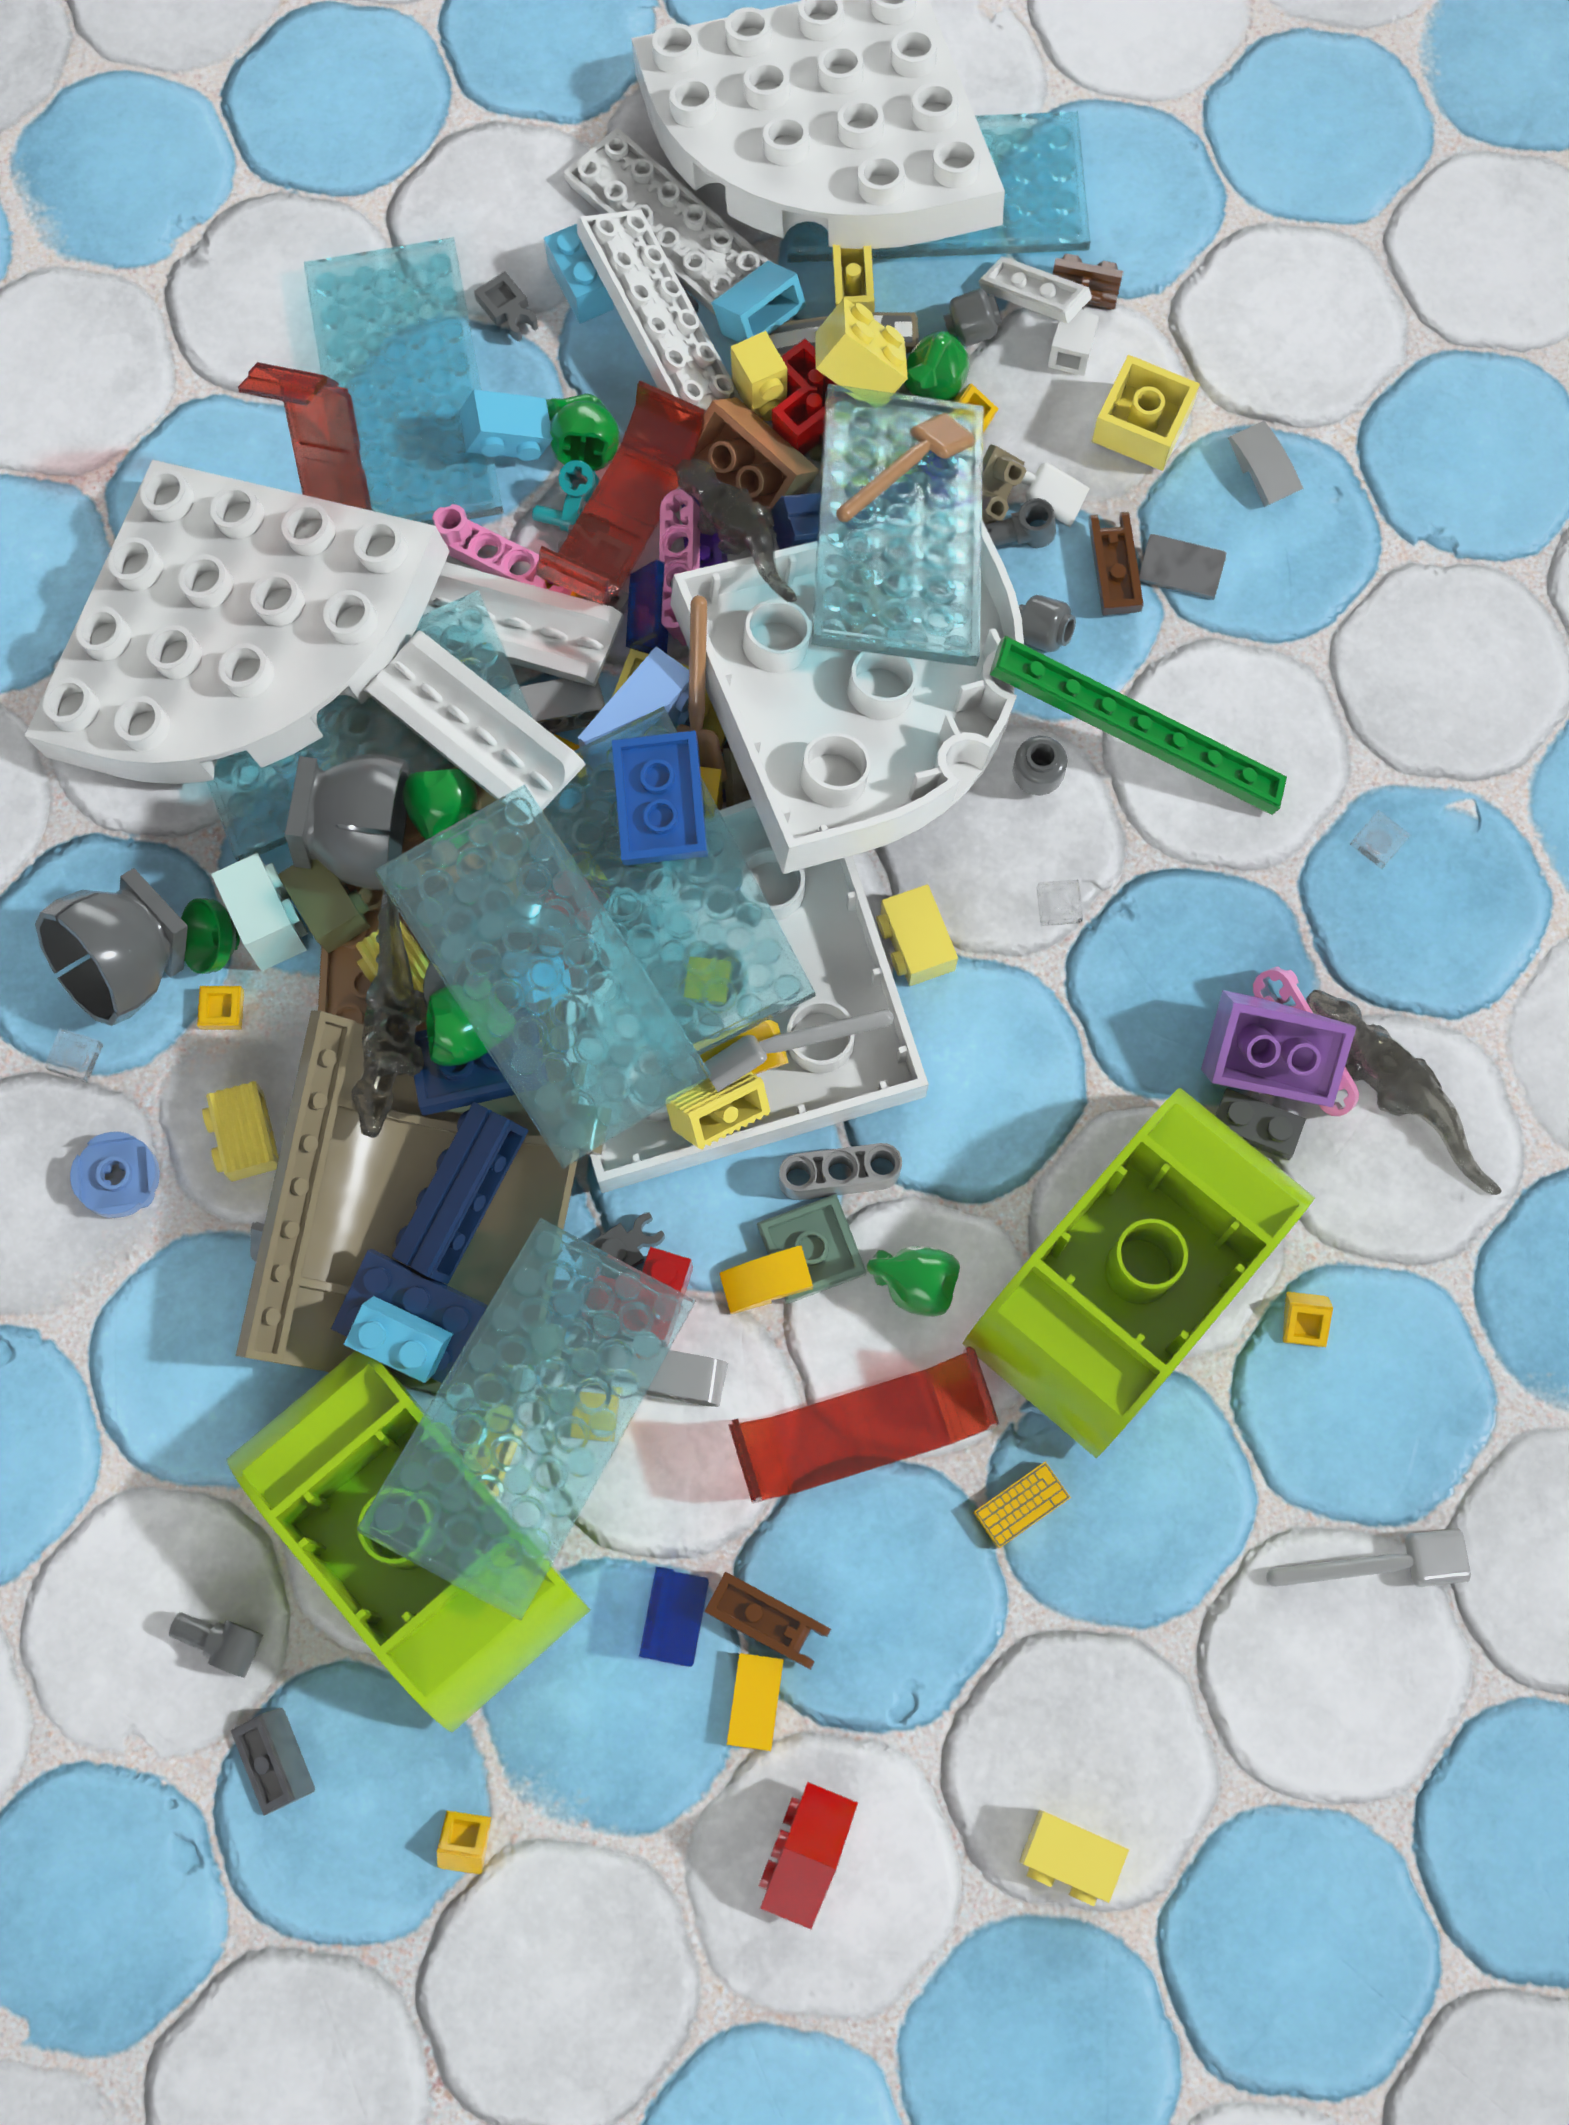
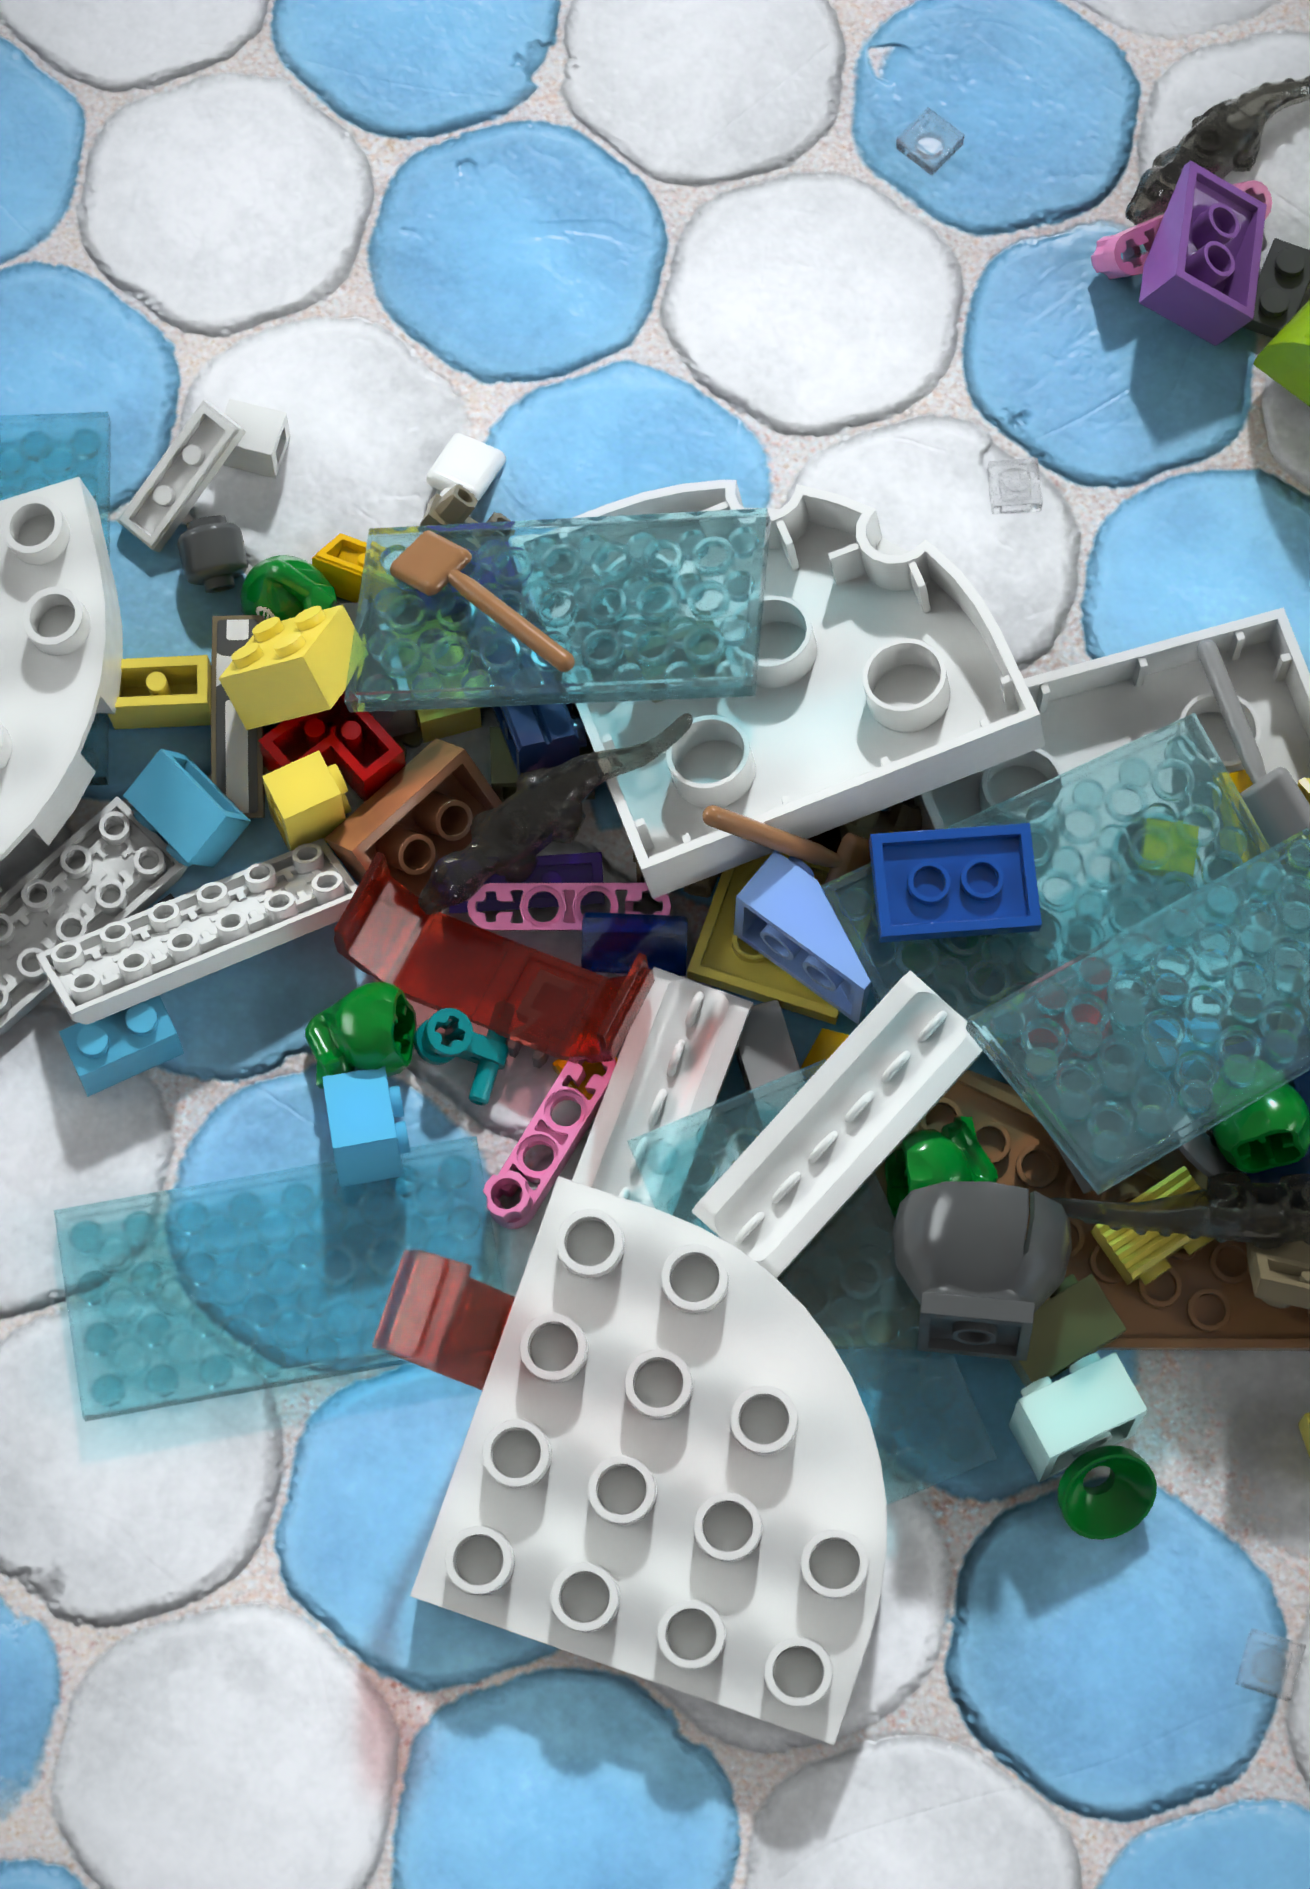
camera: 90 degrees left, 5 degrees down
dark grey plate [35,868,188,1026] -> none
yellow tile [197,986,244,1030] -> none
dark grey plate [474,271,538,342] -> none
light yellow brick [876,884,958,987] -> none
dark grey pin [984,498,1056,548] -> none
green tile [989,635,1287,815] -> none
dark grey head [1012,736,1068,796] -> none
dark grey head [1019,595,1076,652] -> none
reddish brown hips [1052,253,1123,310] -> none
reddish brown hinge [1088,512,1144,616] -> none
light yellow brick [1092,354,1200,471] -> none
flat silver slope [1139,534,1227,600] -> none
light grey slope [1228,421,1304,507] -> none

